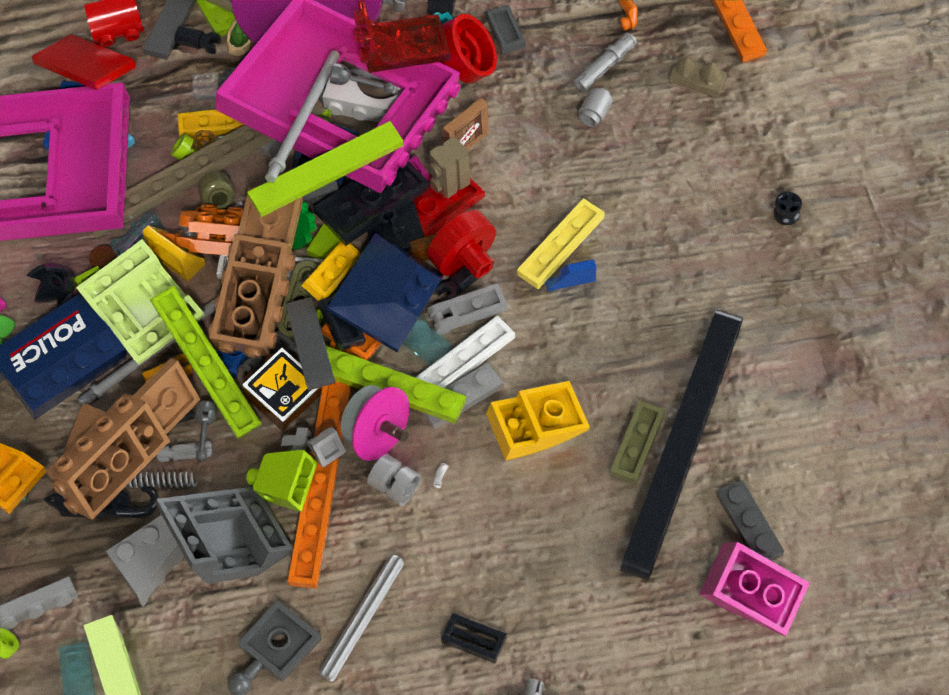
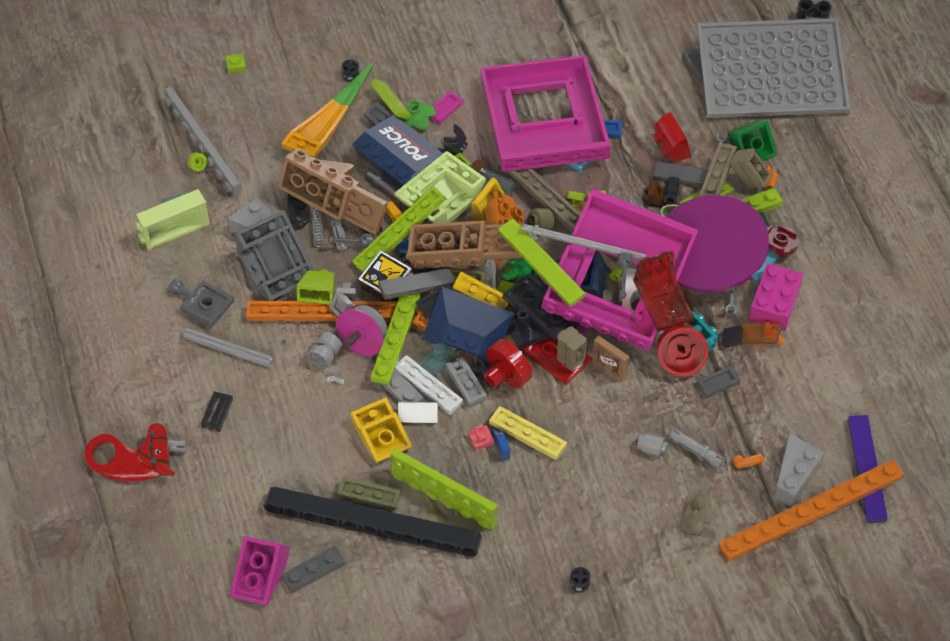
camera: 80 degrees right, 5 degrees down
red tile [31,34,136,90] -> none
none -> lime plate [390,449,498,530]
none -> white tile [398,402,438,423]
none -> coral tile [468,425,494,451]
none -> reddish brown tile [642,180,664,206]

